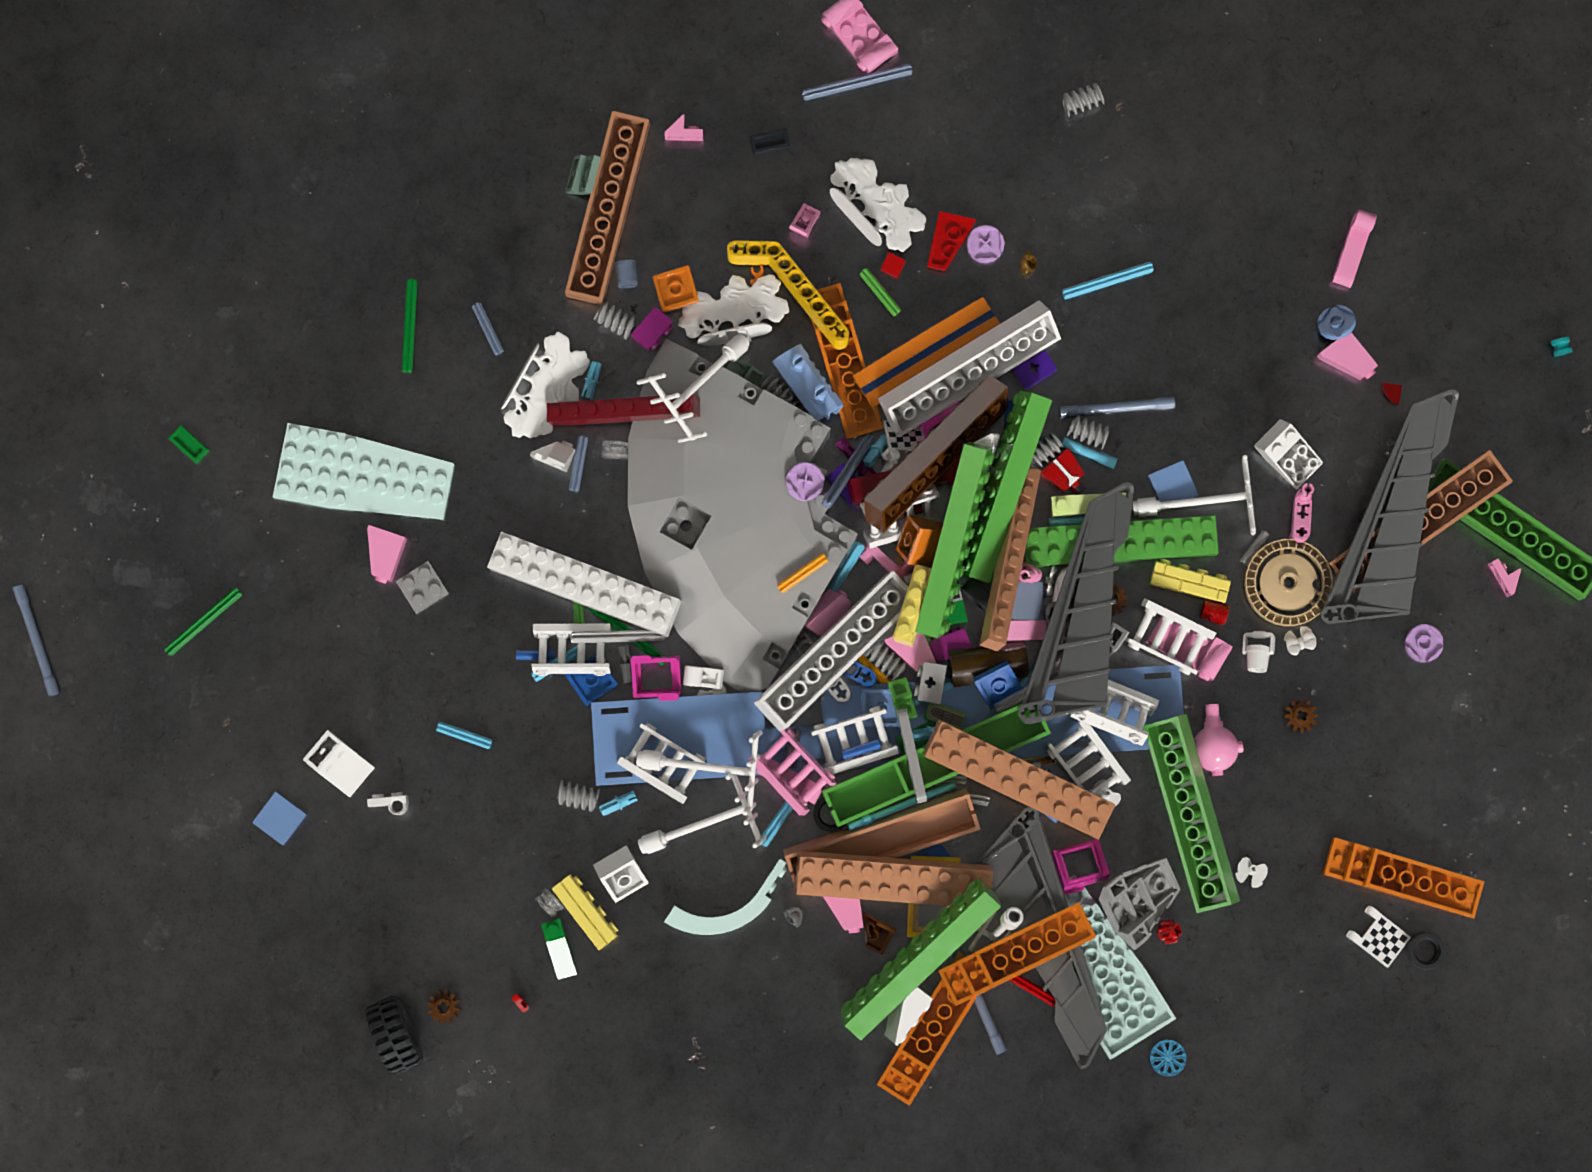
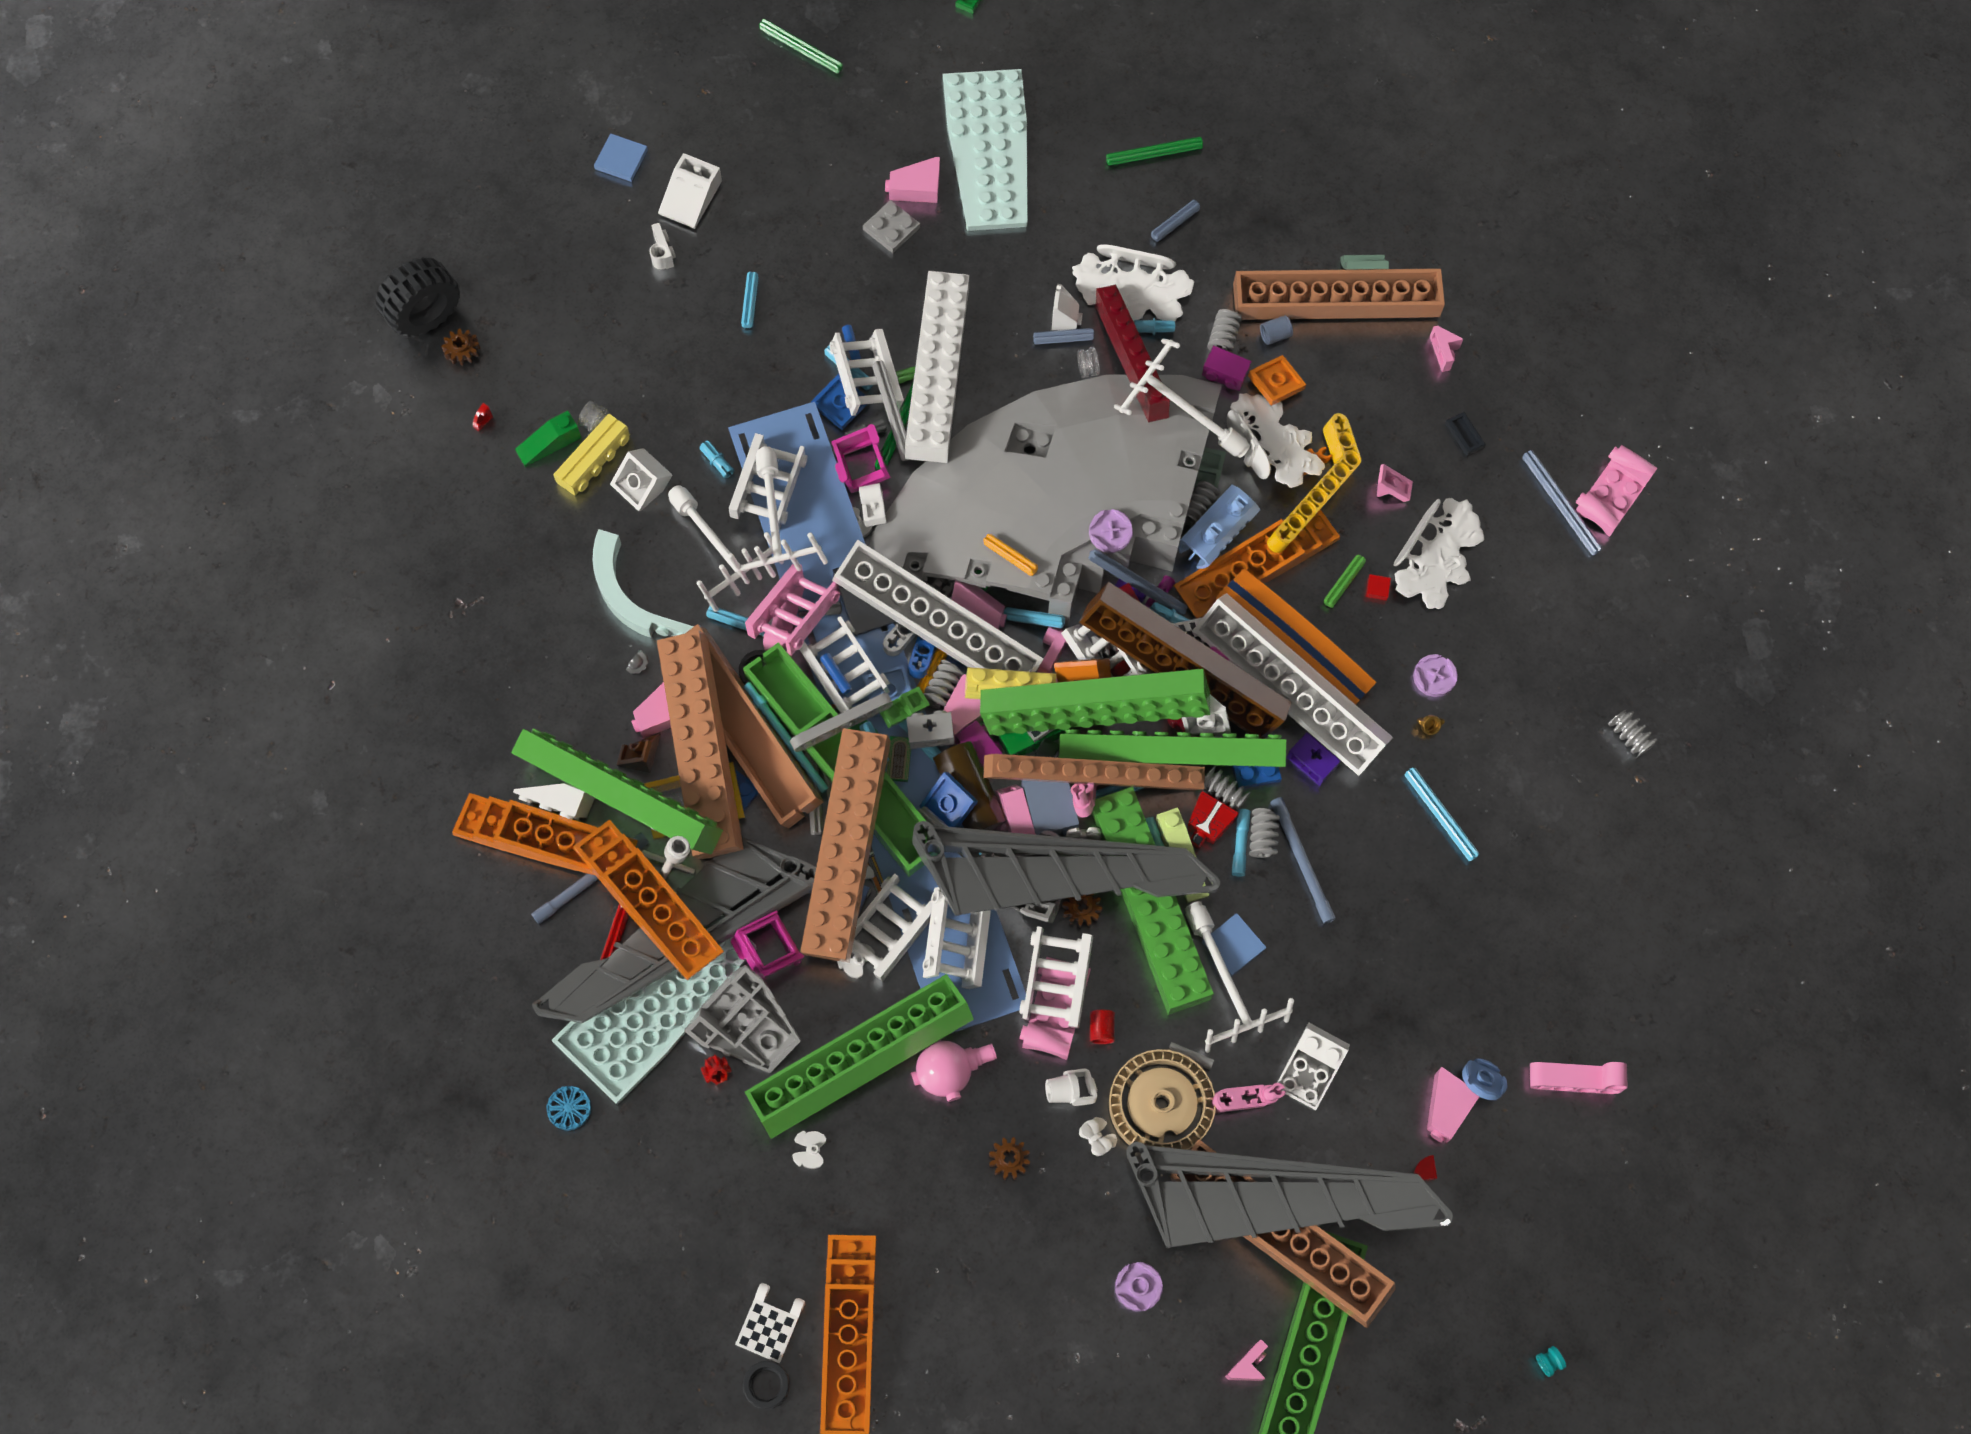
camera: 70 degrees right, 15 degrees down
light grey piece [557,780,600,812] -> none
red wing [927,211,976,271] -> none
light yellow brick [1149,559,1231,604] -> none

